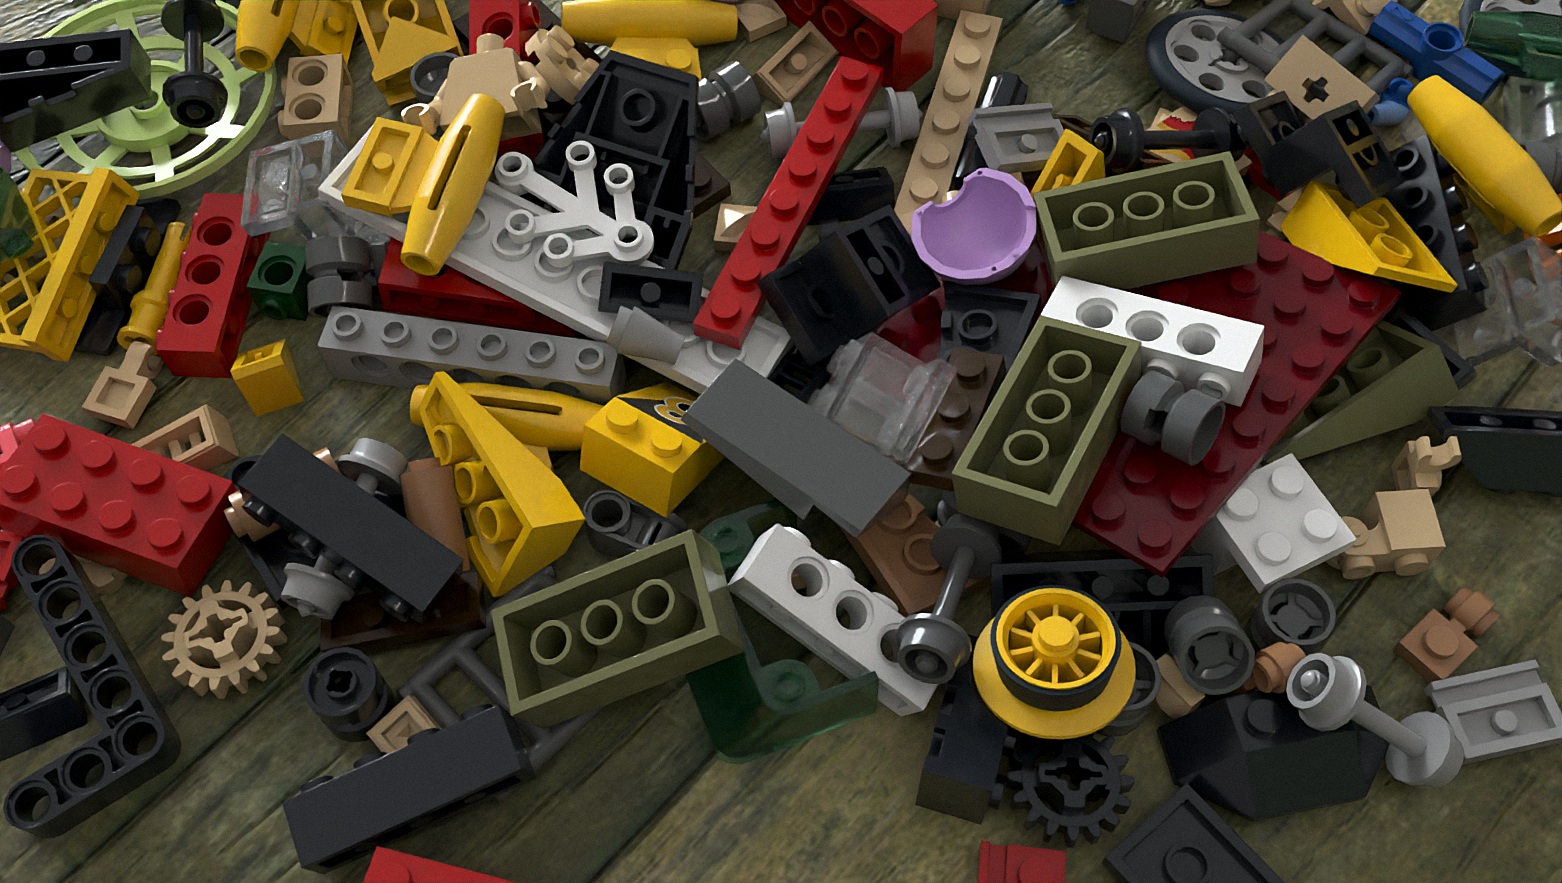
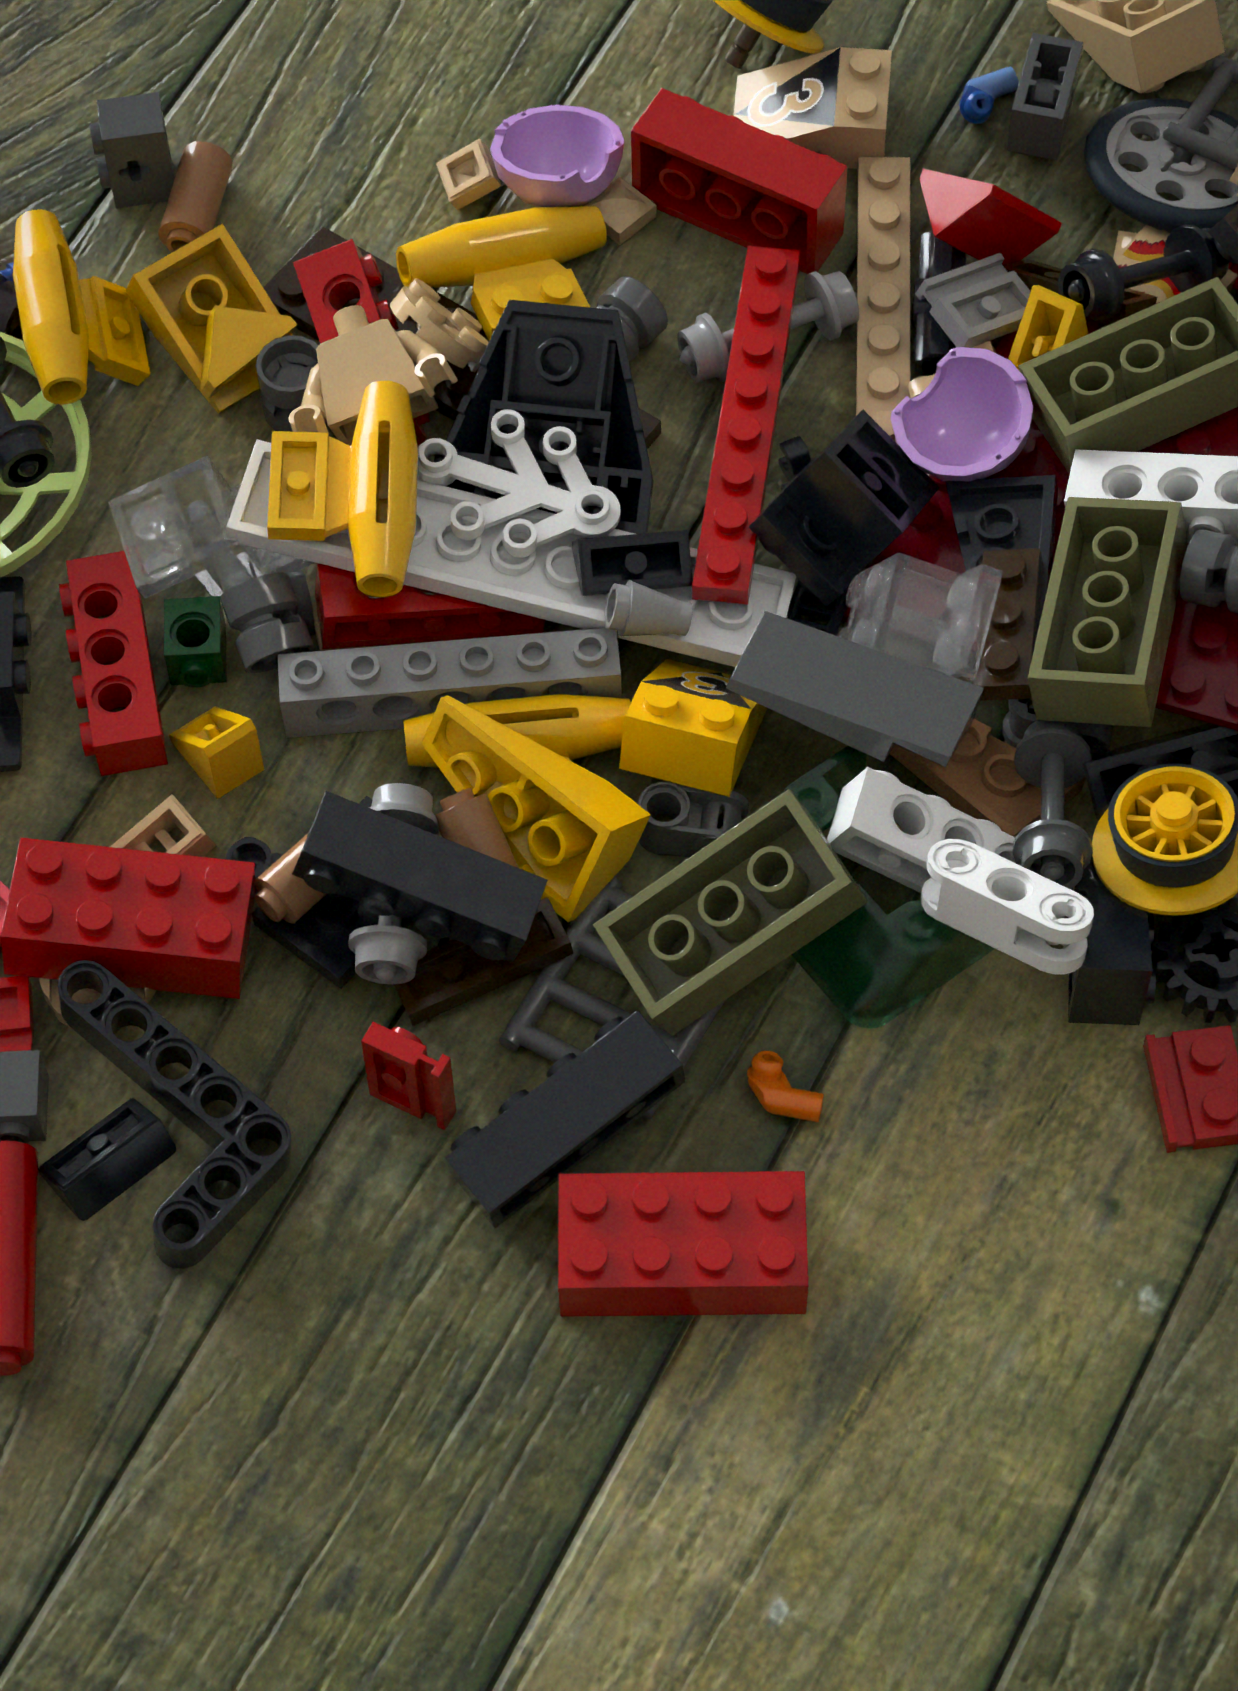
camera: 15 degrees left, 0 degrees up
tan plate [81,341,164,429] -> none
yellow pin [117,222,192,356] -> none
tan gear [161,580,287,699] -> none
tan brick [278,54,354,155] -> none
black wheel [303,647,395,743] -> none
tan tile [366,695,443,754] -> none
tan tile [714,203,757,252] -> none
tan slope [751,20,839,106] -> none
black slope [807,167,895,226] -> none
none -> red plate [361,1022,456,1130]
none -> orange arm [747,1051,824,1123]
none -> red slope [919,169,1062,265]
none -> white piece [921,839,1094,975]

